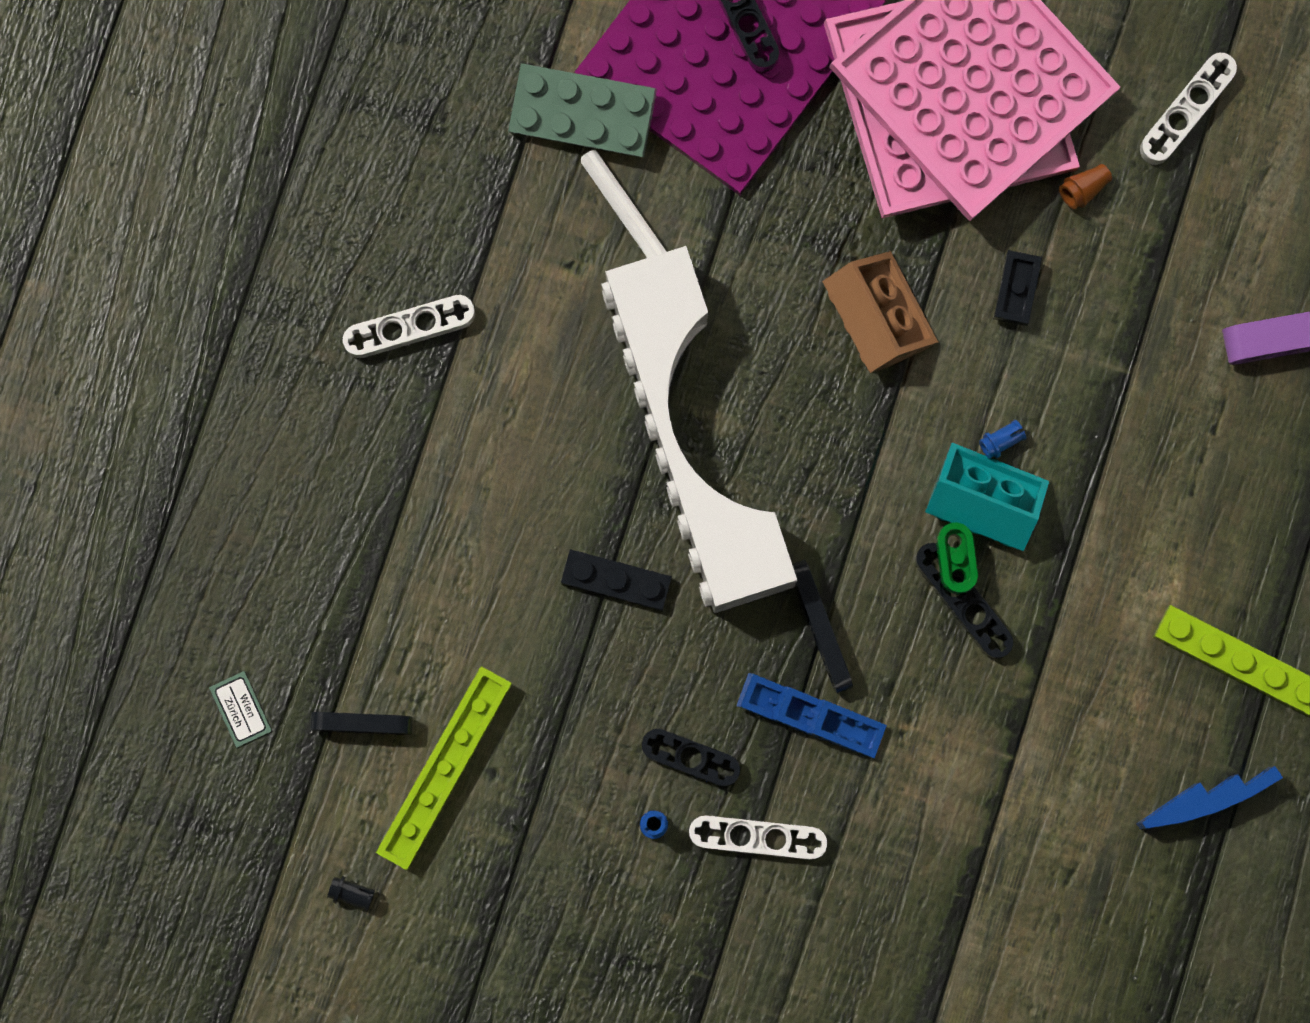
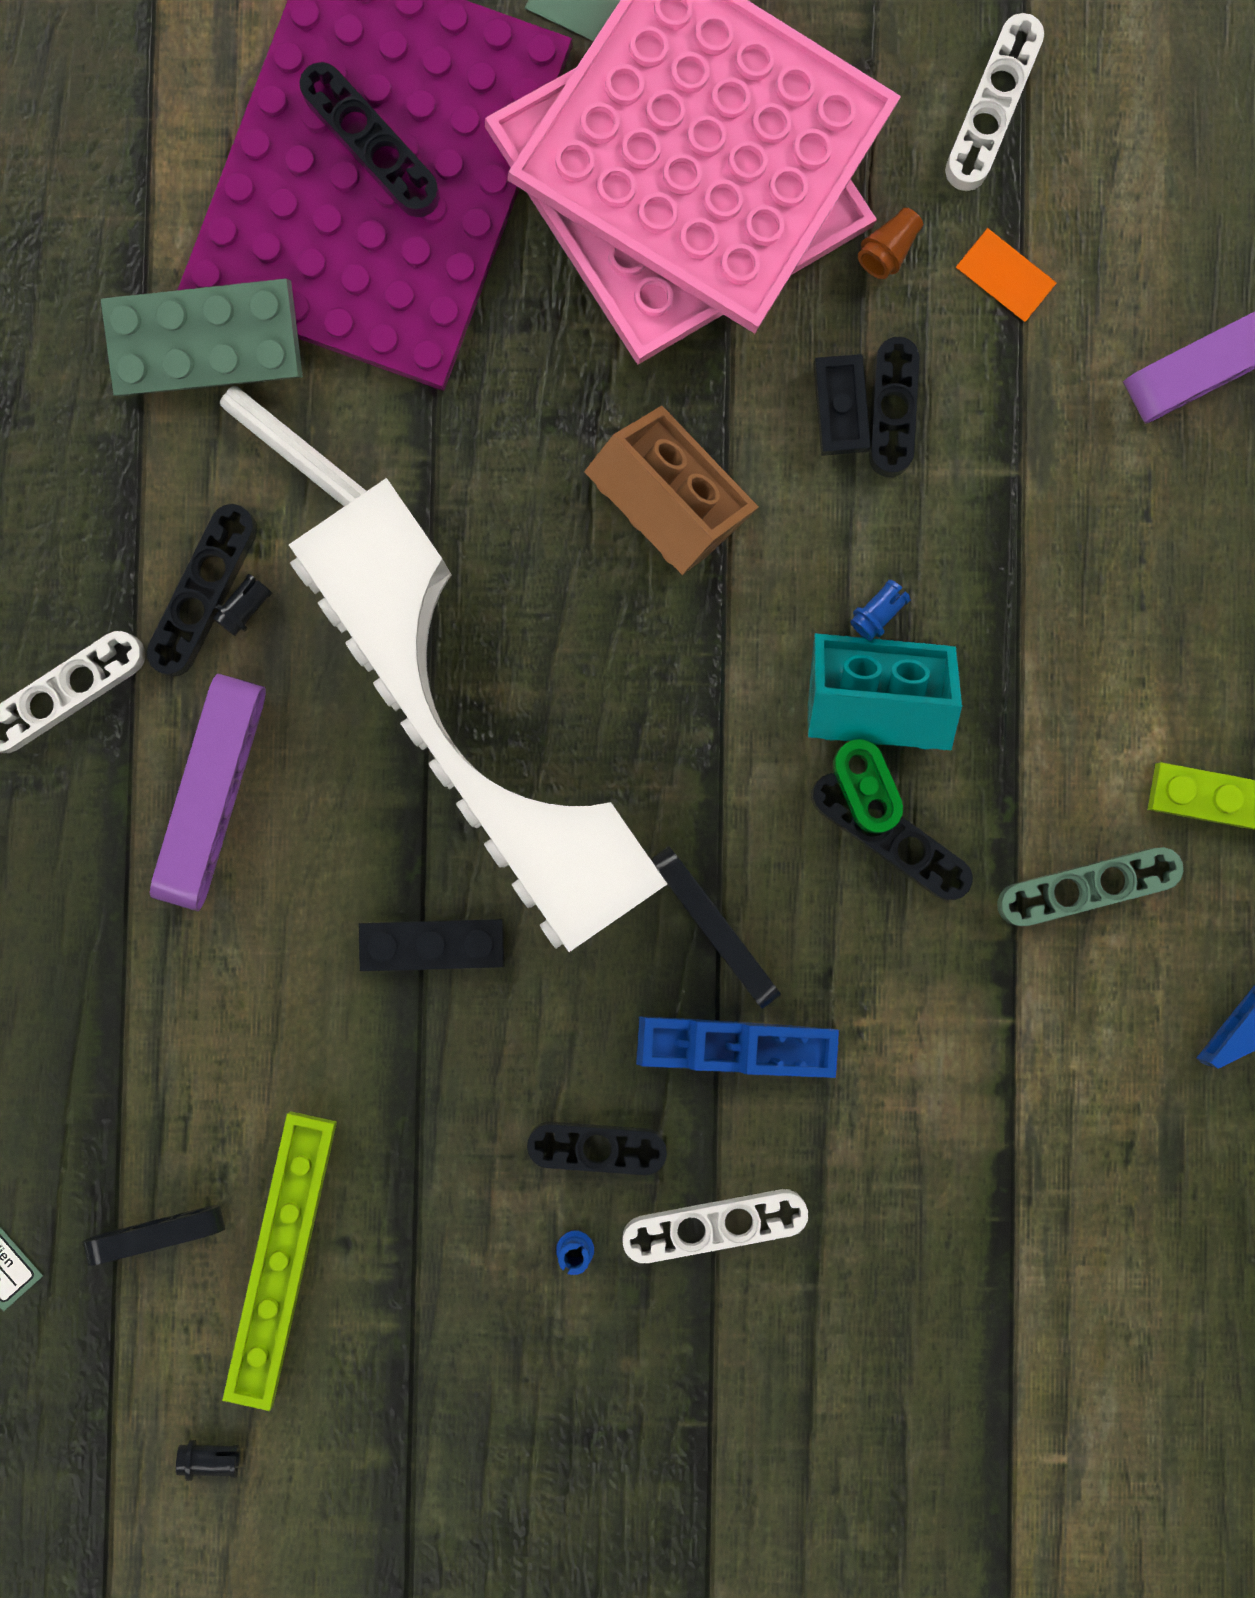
camera: 15 degrees left, 5 degrees up
none -> black beam [147,504,257,677]
none -> medium lavender beam [150,674,266,911]
none -> black pin [213,574,273,636]
none -> black beam [869,337,920,477]
none -> orange sticker [956,228,1057,322]
none -> sand green beam [997,847,1184,926]

